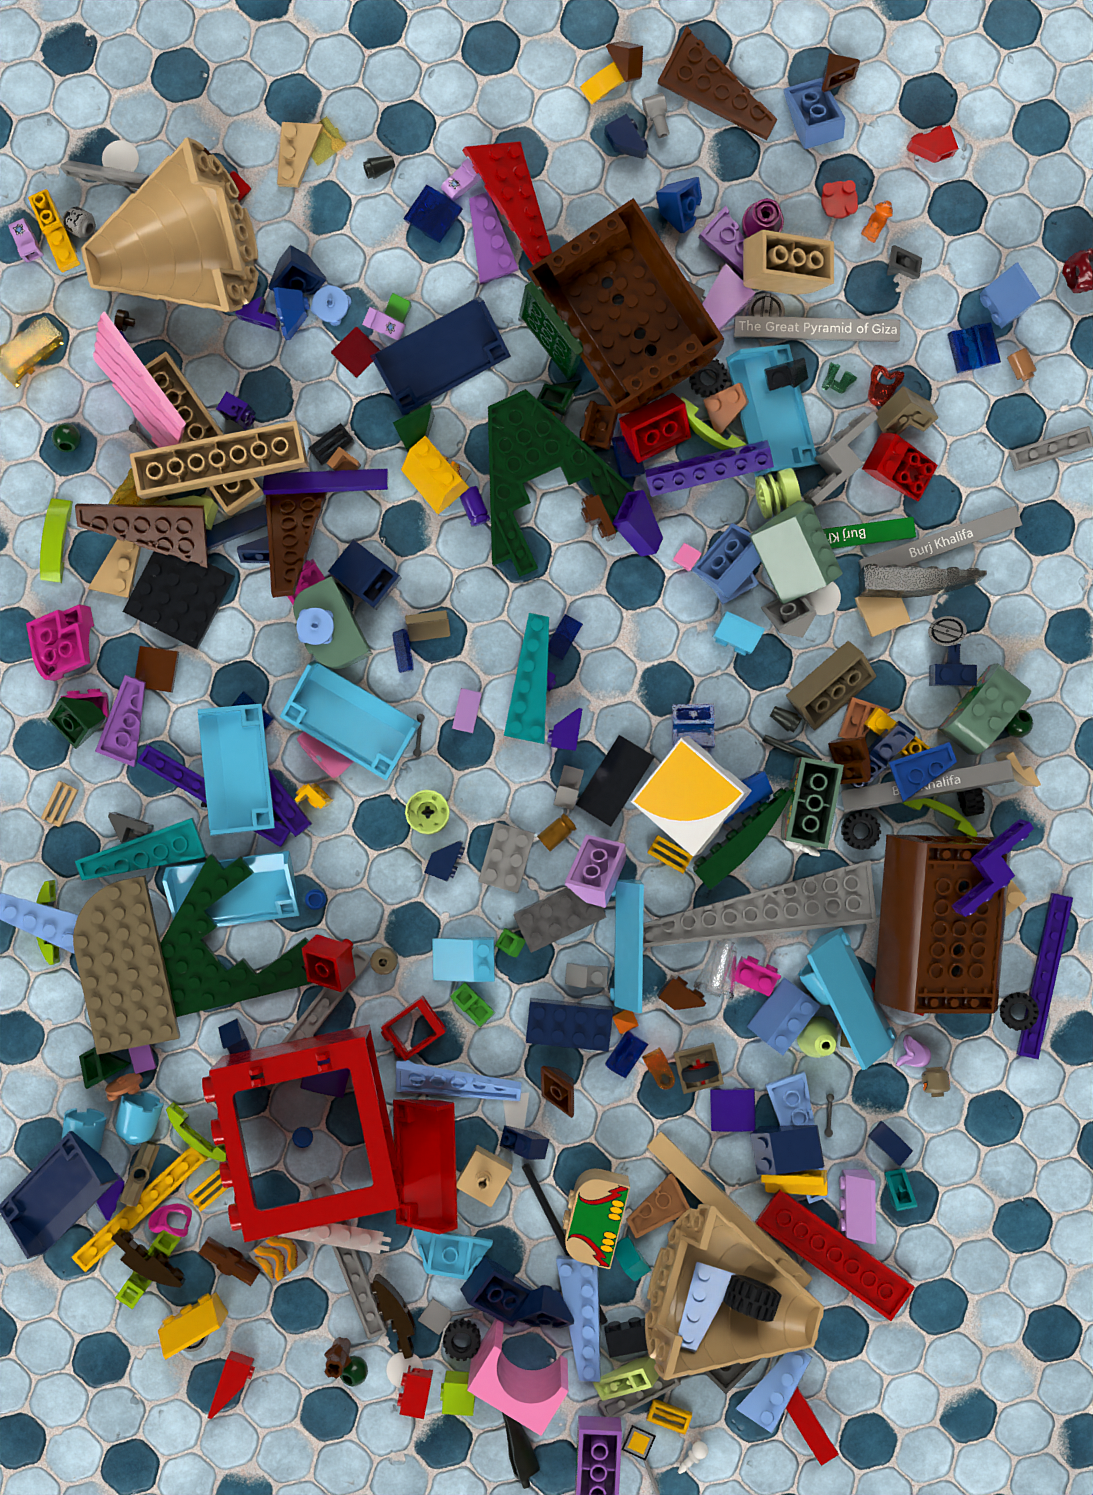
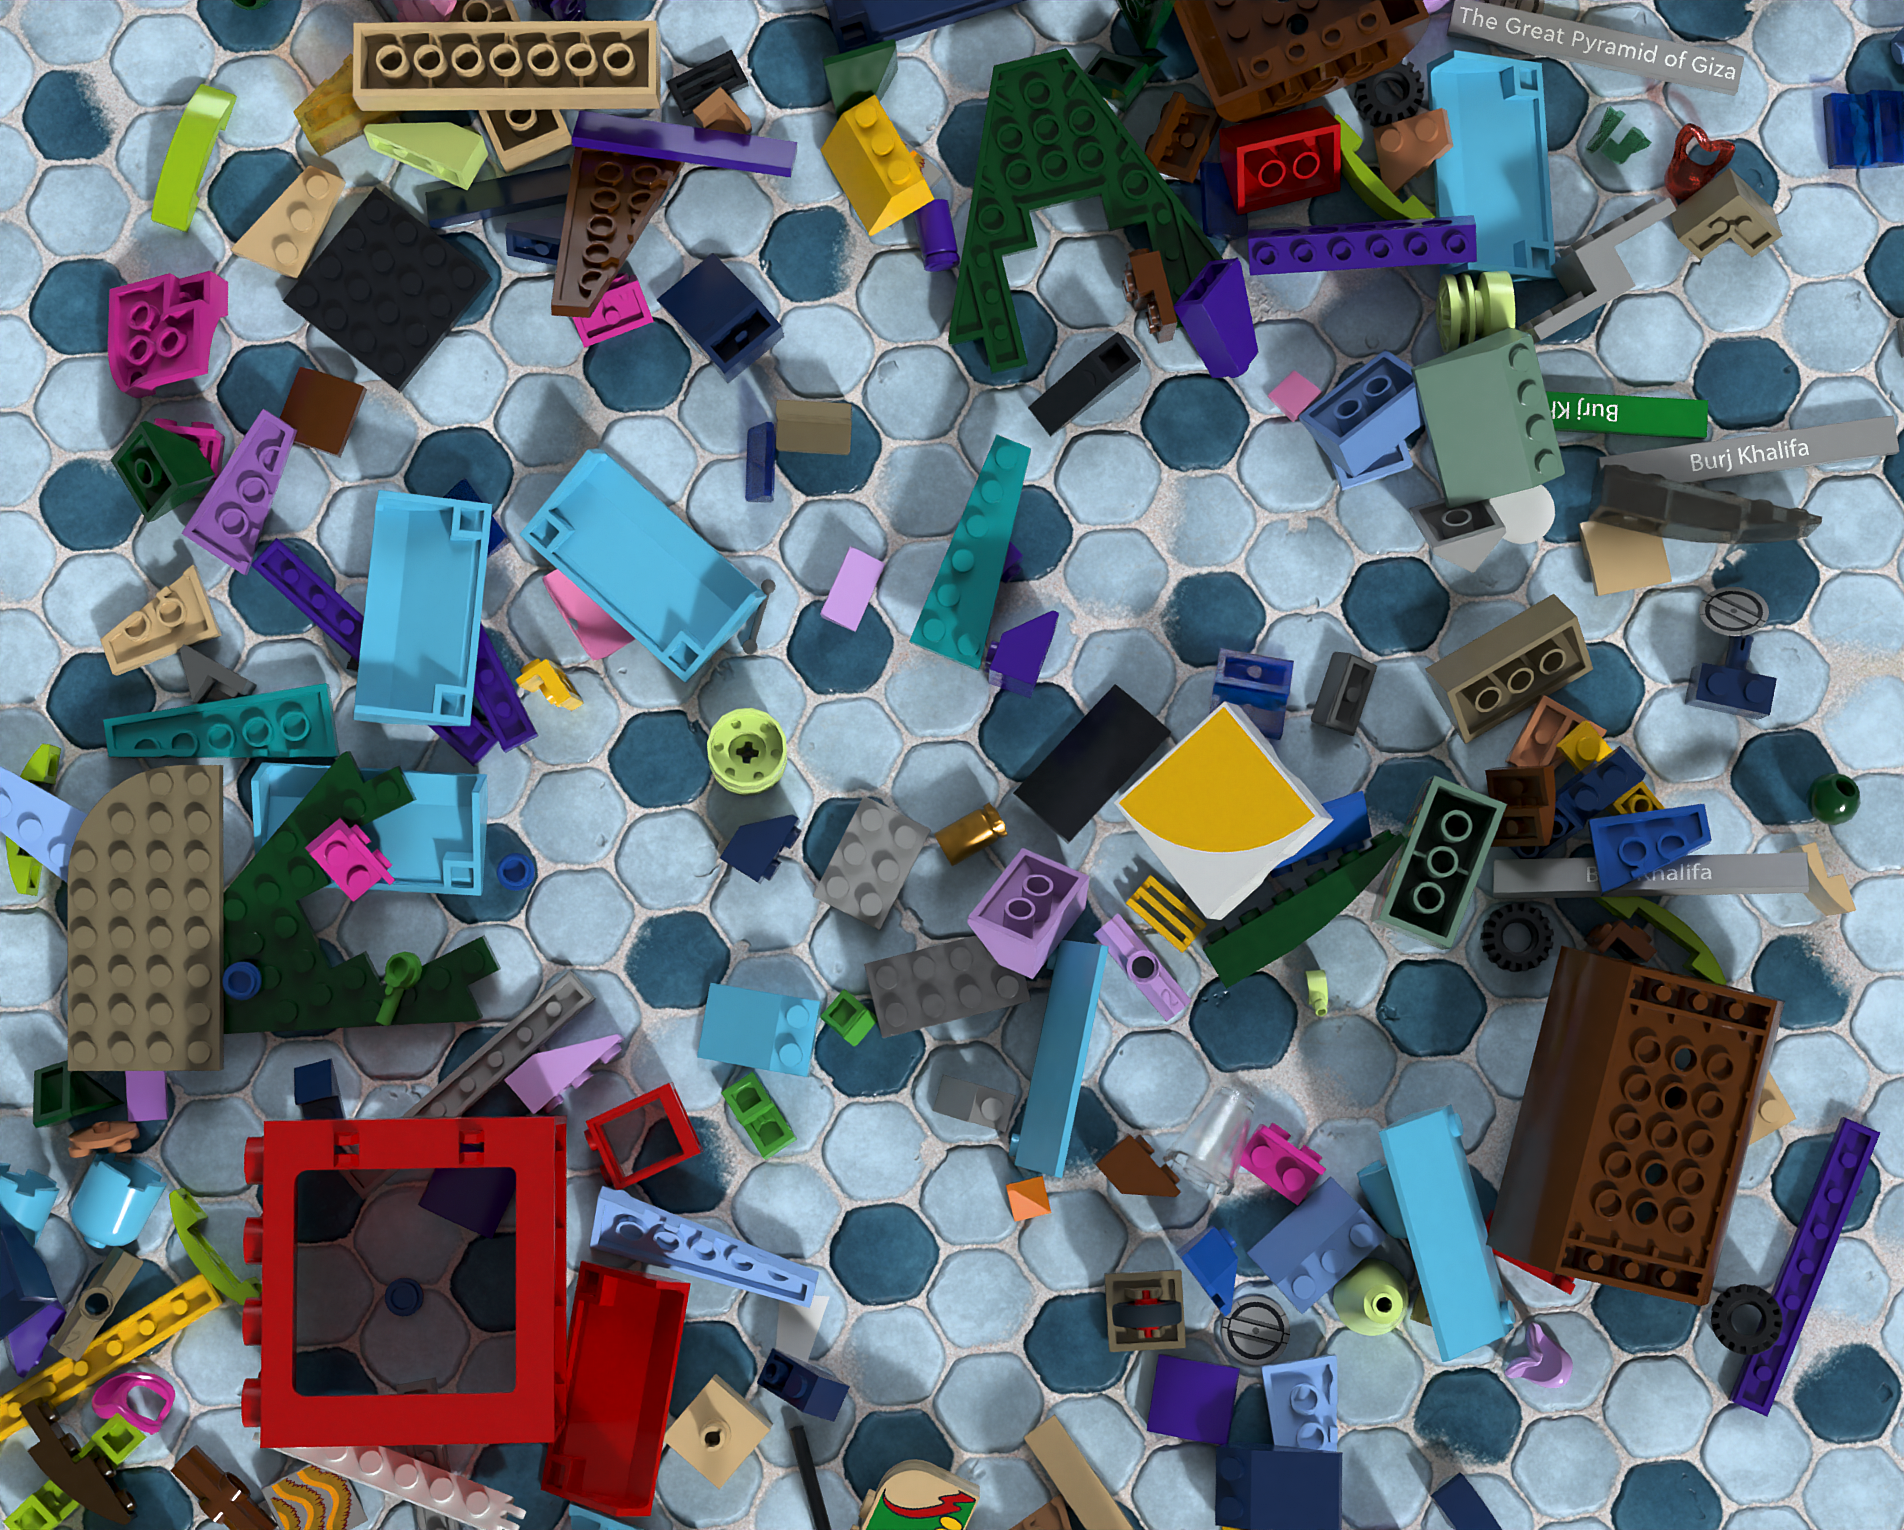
camera: 15 degrees right, 5 degrees down
tan tile [41,781,79,827] -> none
reddish brown wing [75,503,209,568] -> none
yellow tile [187,1168,228,1212] -> none
sand green brick [293,576,373,669] -> none
light blue piece [296,608,334,645] -> none
red brick [302,934,356,992] -> none
dark tan head [370,947,398,975] -> none
dark blue brick [526,998,613,1052] -> none
reddish brown slope [541,1066,574,1118] -> none
clear blue plate [548,614,583,660] -> none
light grey slope [553,765,584,810] -> none
clear blue slope [605,1031,649,1078] -> none
clear orange piece [642,1047,675,1090] -> none
light grey wing [643,860,877,948] -> none
medium azure slope [712,611,765,656] -> none
pearl dark grey bar [762,734,822,761] -> none
black slope [764,357,809,391] -> none
pearl dark grey cone [769,706,802,733] -> none
white bar [784,840,820,856] -> none
dark grey hinge [824,1094,834,1137] -> none
red slope [862,433,938,501] -> none
dark tan head [922,1067,950,1097] -> none
sand green brick [938,663,1031,755] -> none
dark purple bracket [952,819,1034,917] -> none
black tyre [957,788,985,817] -> none
none -> tan wing [100,565,222,676]
none -> blue plate [222,961,262,1000]
none -> dark pink bracket [305,818,395,902]
none -> bright green plate [375,951,422,1026]
none -> lavender slope [505,1034,625,1115]
none -> black slope [1028,332,1141,437]
none -> lavender piece [1093,913,1192,1022]
none -> blue slope [1176,1224,1238,1316]
none -> light grey sticker [1221,1296,1290,1366]
none -> yellowish green piece [1304,969,1328,1016]
none -> dark grey slope [1311,652,1377,736]
none -> reddish brown bracket [1583,920,1657,964]

